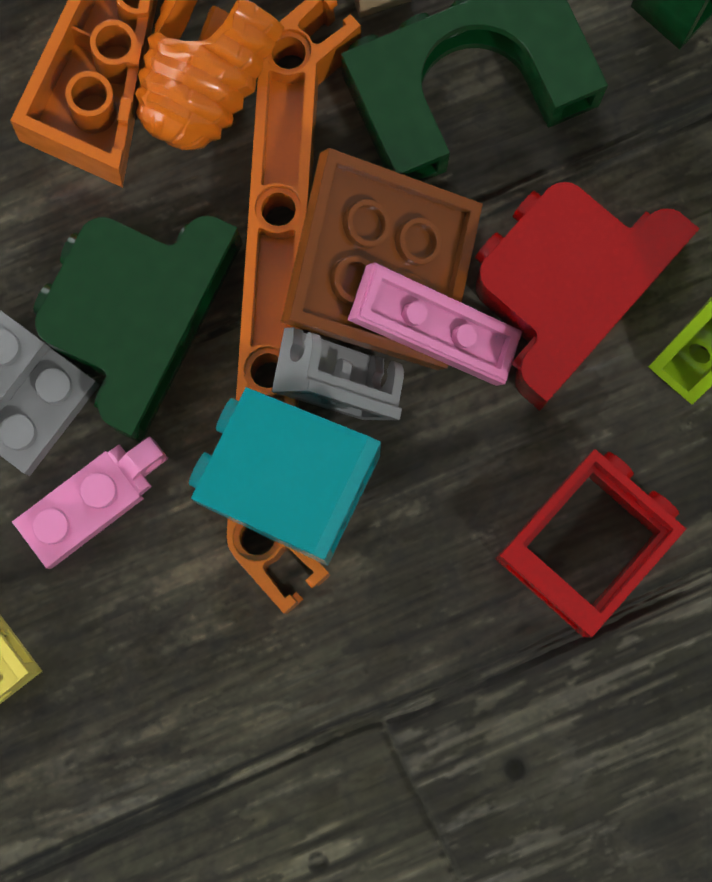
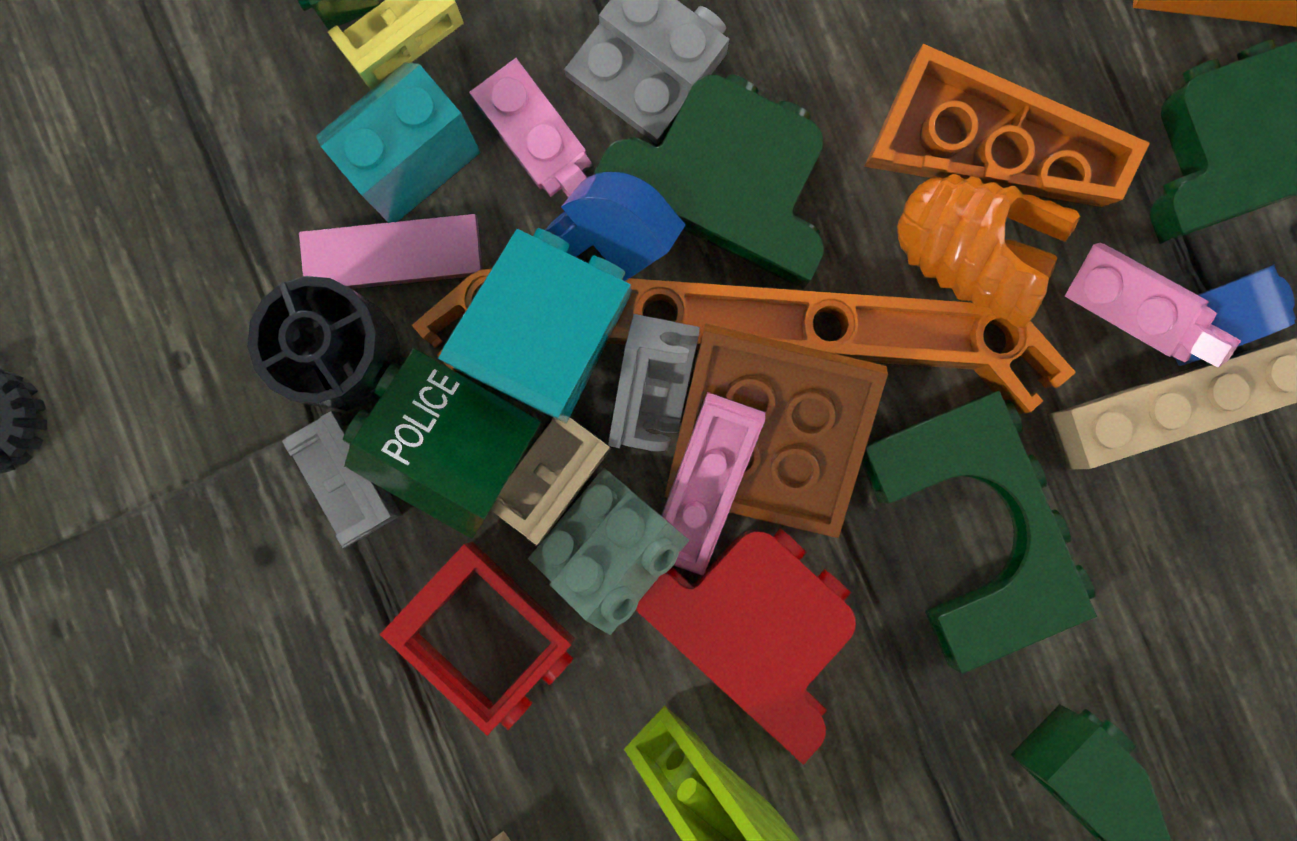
camera: 85 degrees right, 5 degrees up
none -> black cylinder [247,276,401,411]
none -> light grey hinge [282,411,402,548]
none -> bright pink tile [299,214,483,289]
none -> teal slope [316,62,481,223]
none -> dark green brick [343,348,541,539]
none -> tan hinge [490,417,611,545]
none -> sand green plate [528,468,689,635]
none -> blue brick [545,172,685,281]

